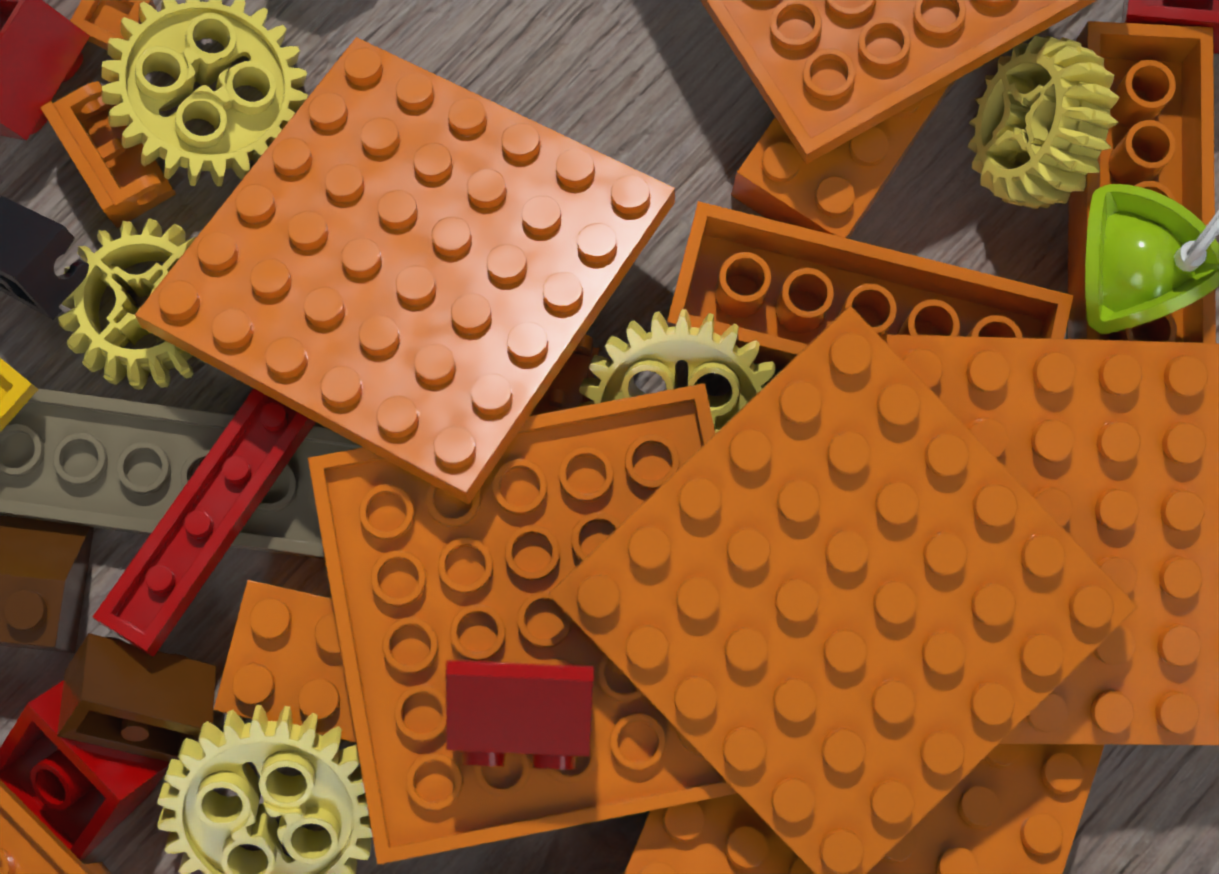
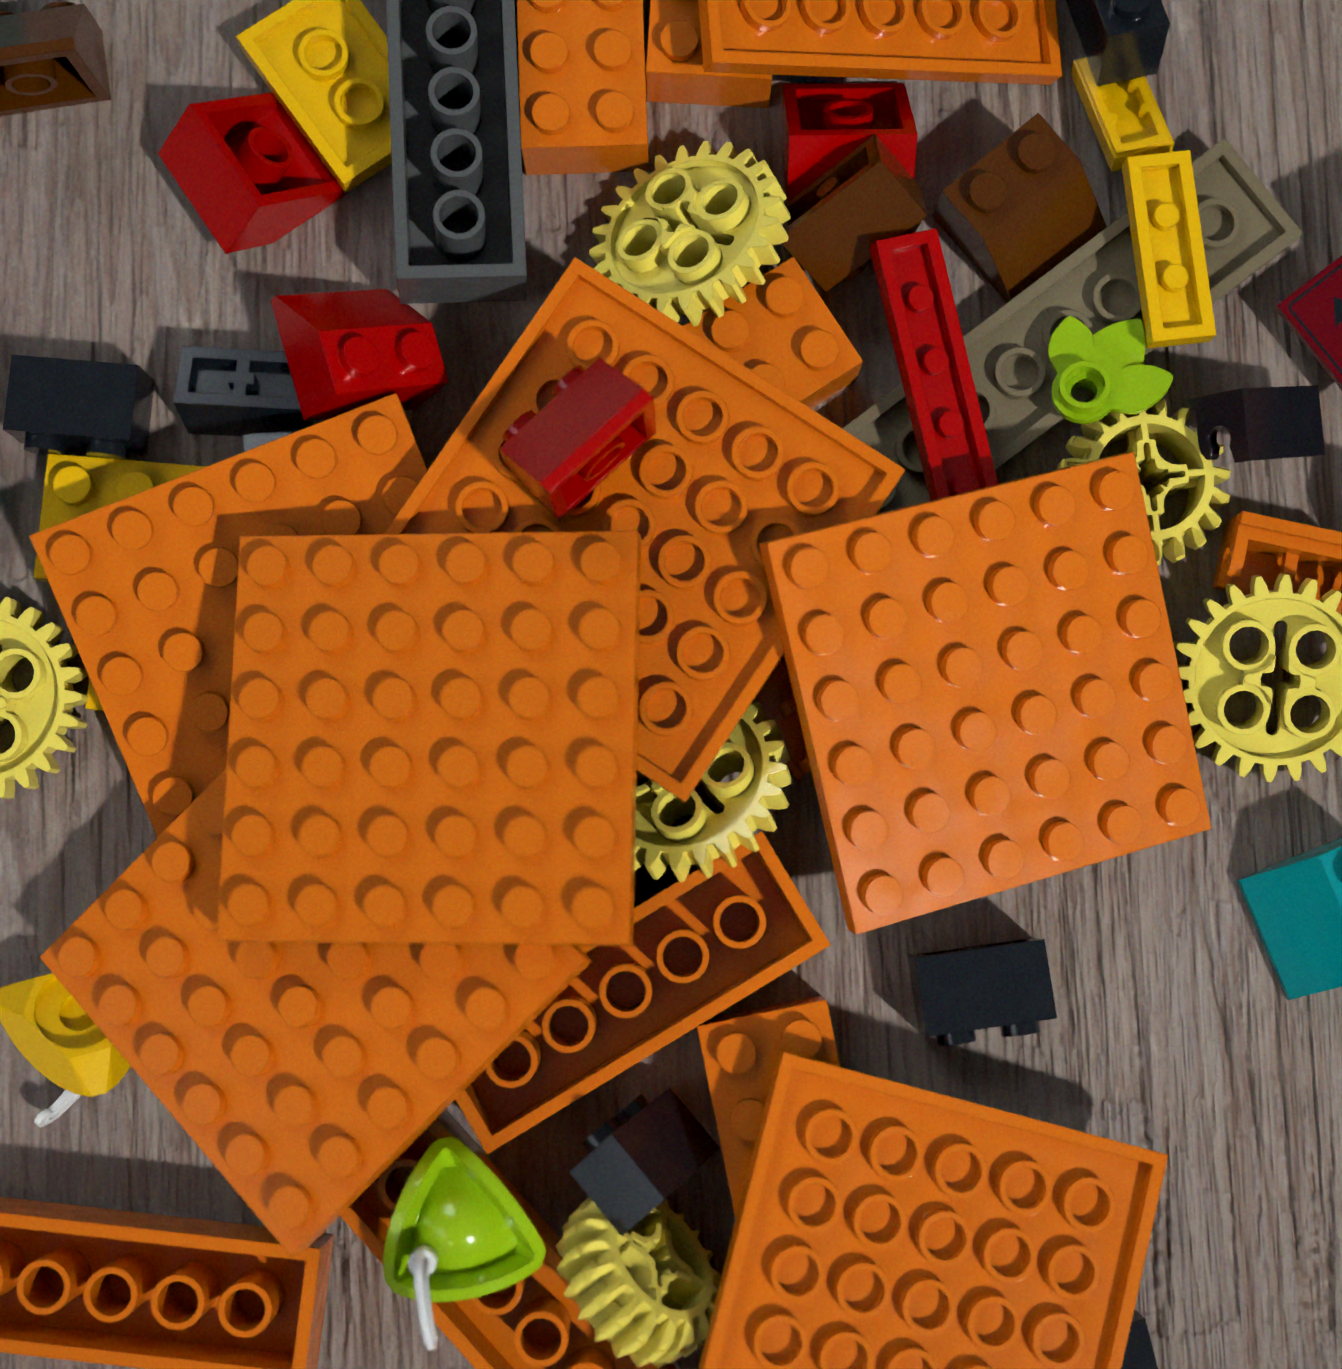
camera: 140 degrees right, 5 degrees up
none -> black brick [570,1087,720,1237]
none -> black brick [907,938,1057,1046]
none -> lime plate [1048,316,1173,424]

